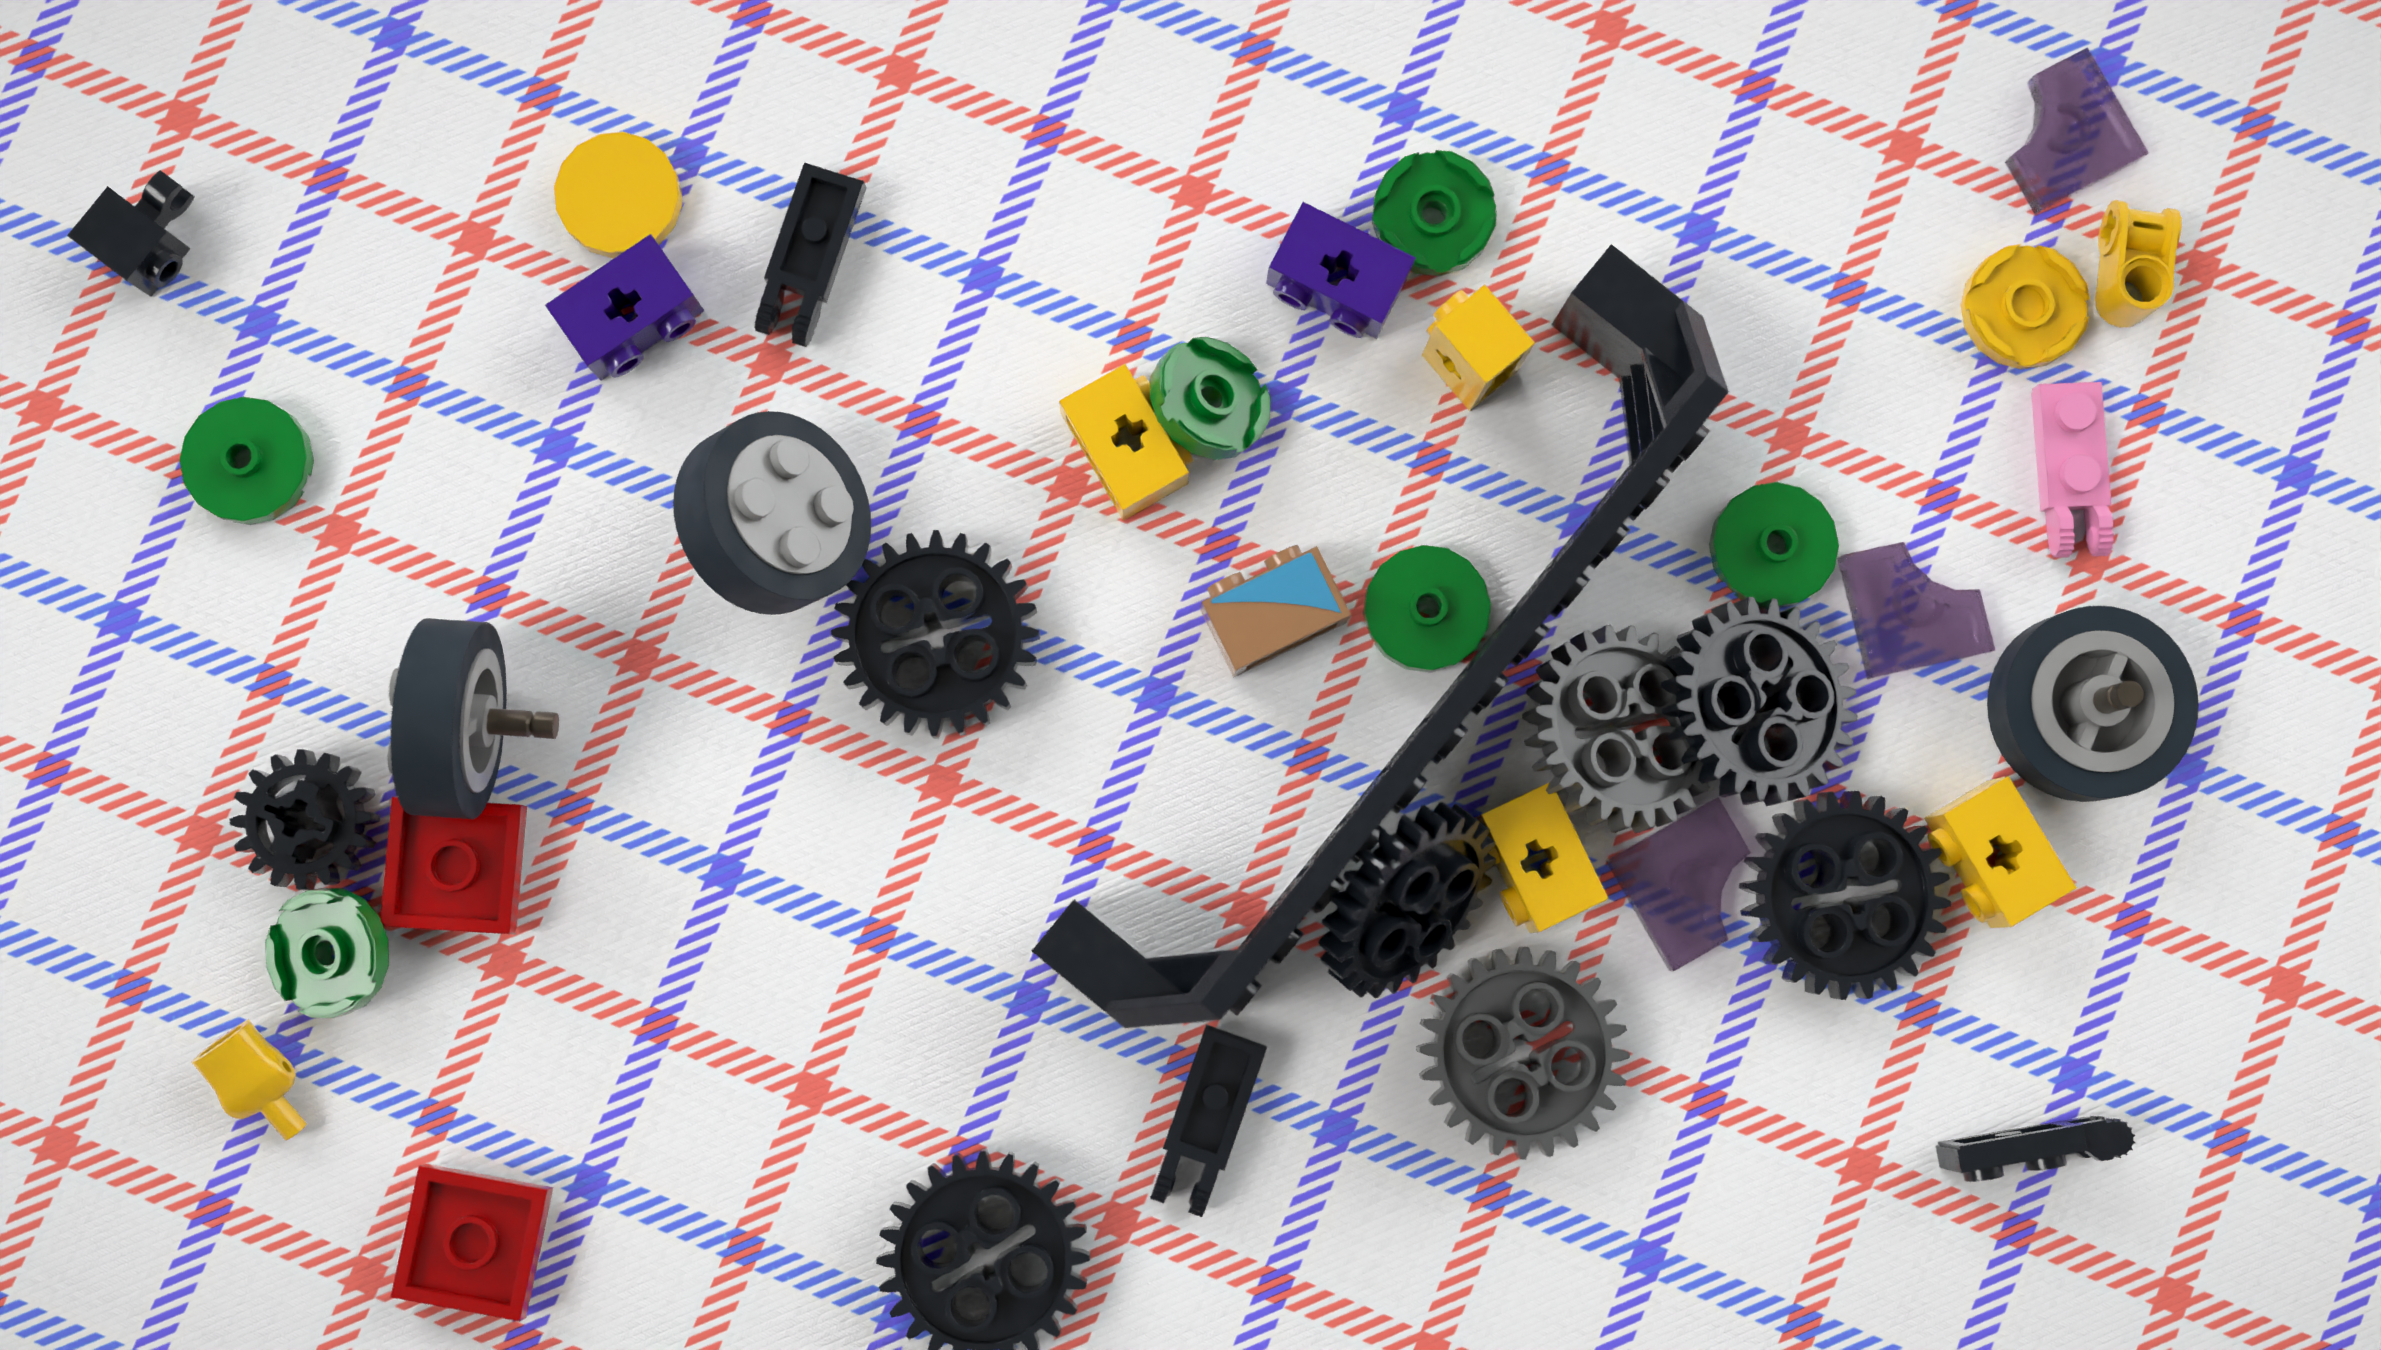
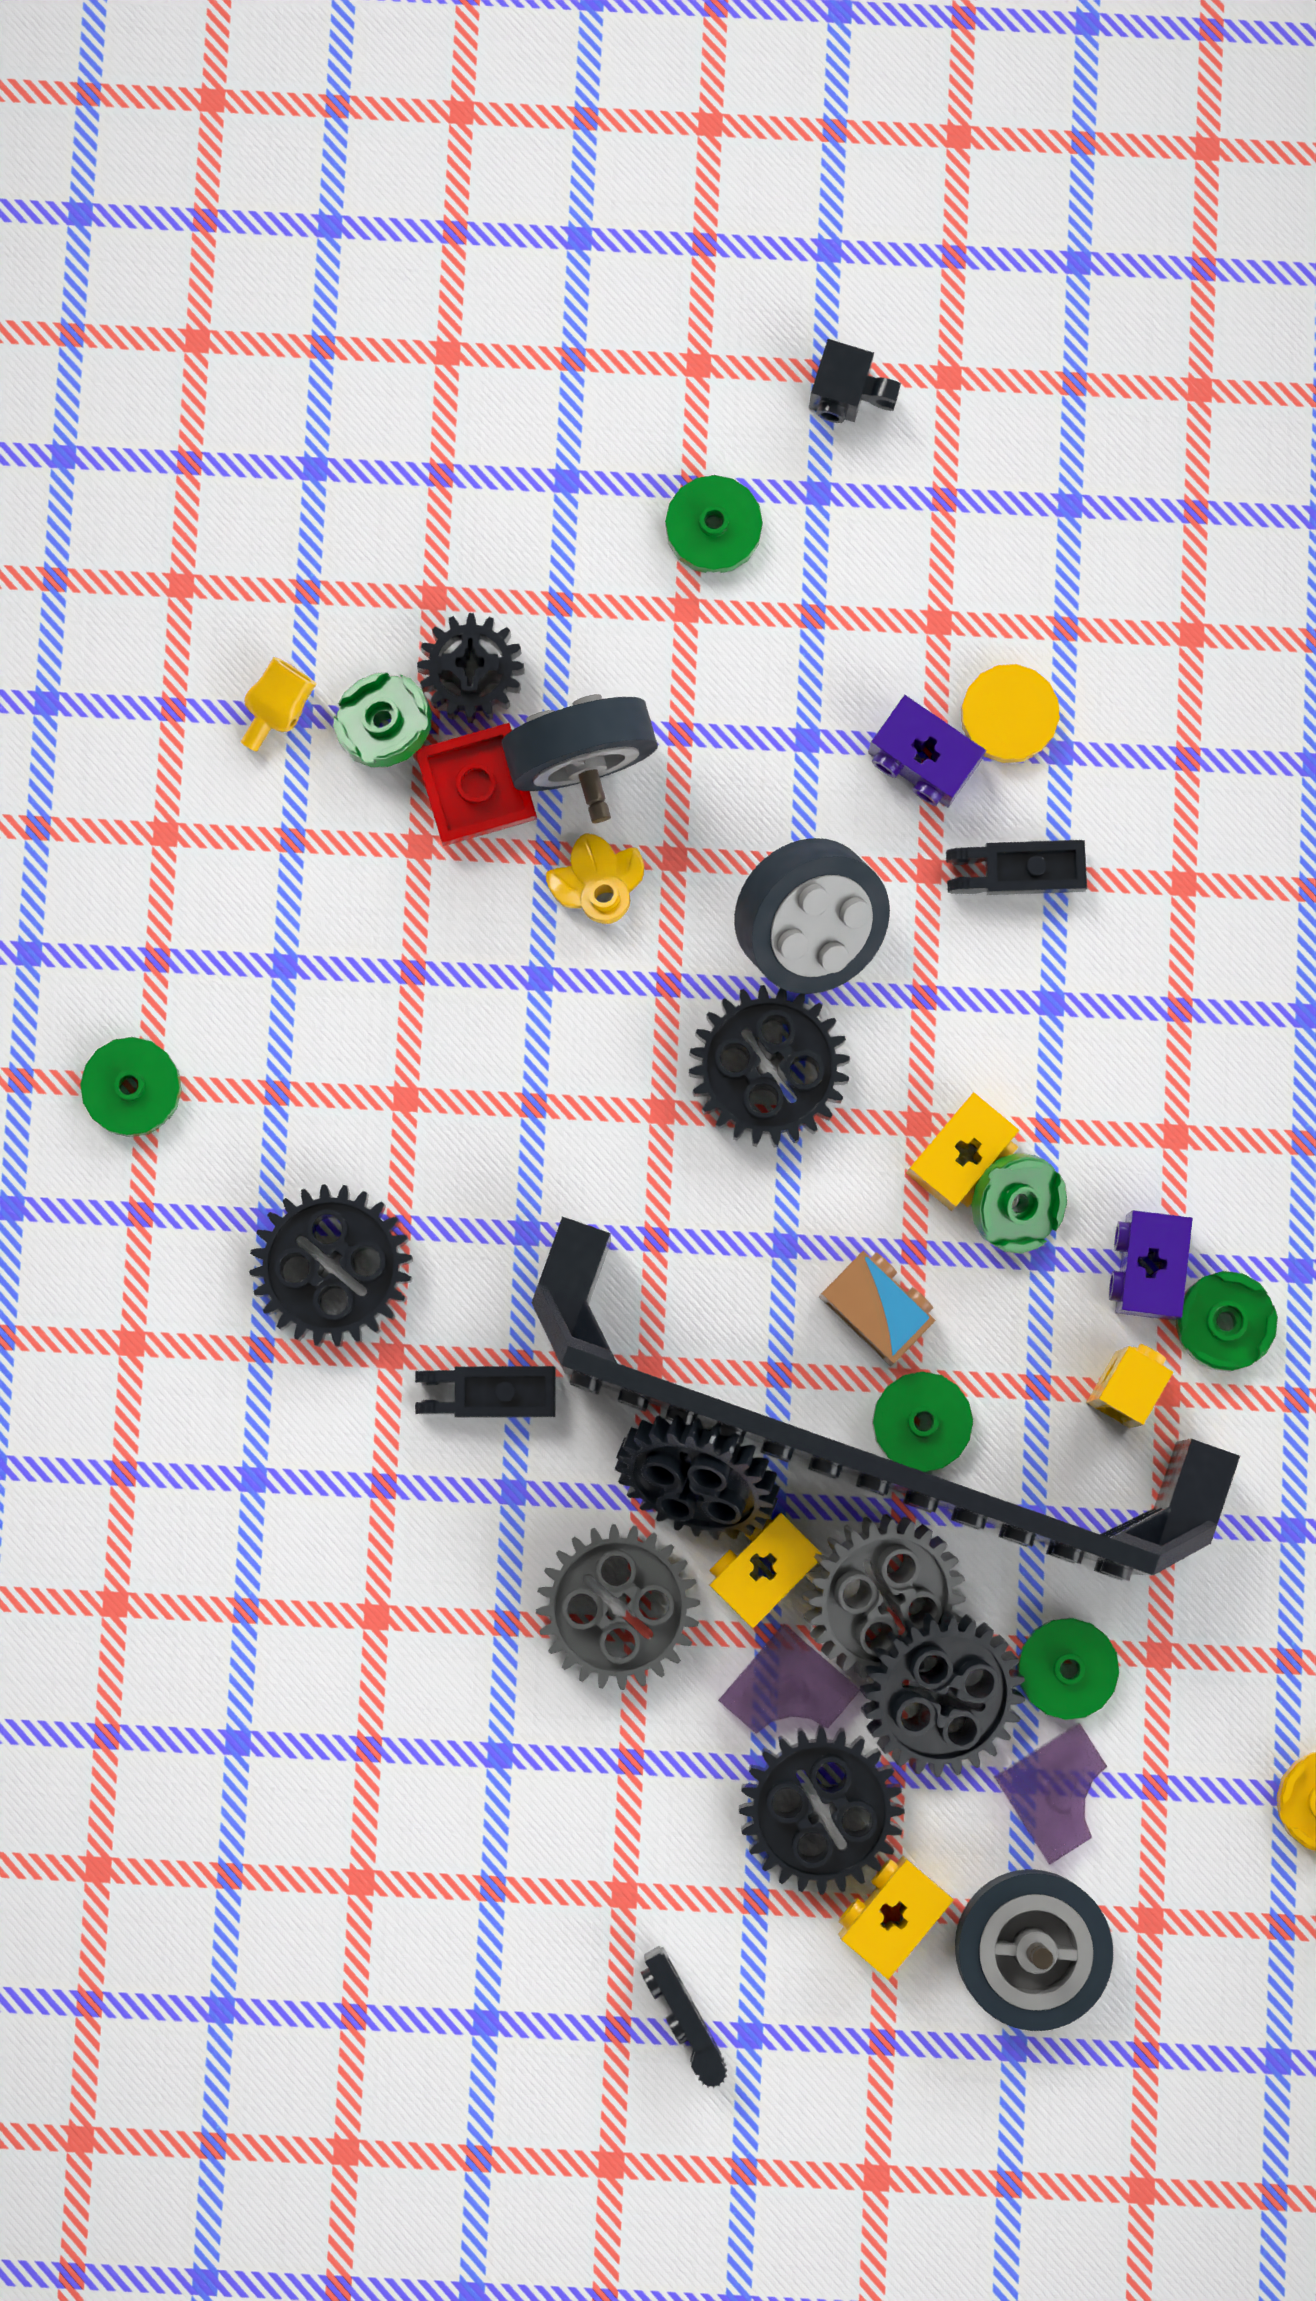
camera: 75 degrees right, 0 degrees up
red plate [390,1164,554,1322] -> none
bright pink hinge [2031,382,2114,558] -> none
none -> yellow plate [546,833,645,924]

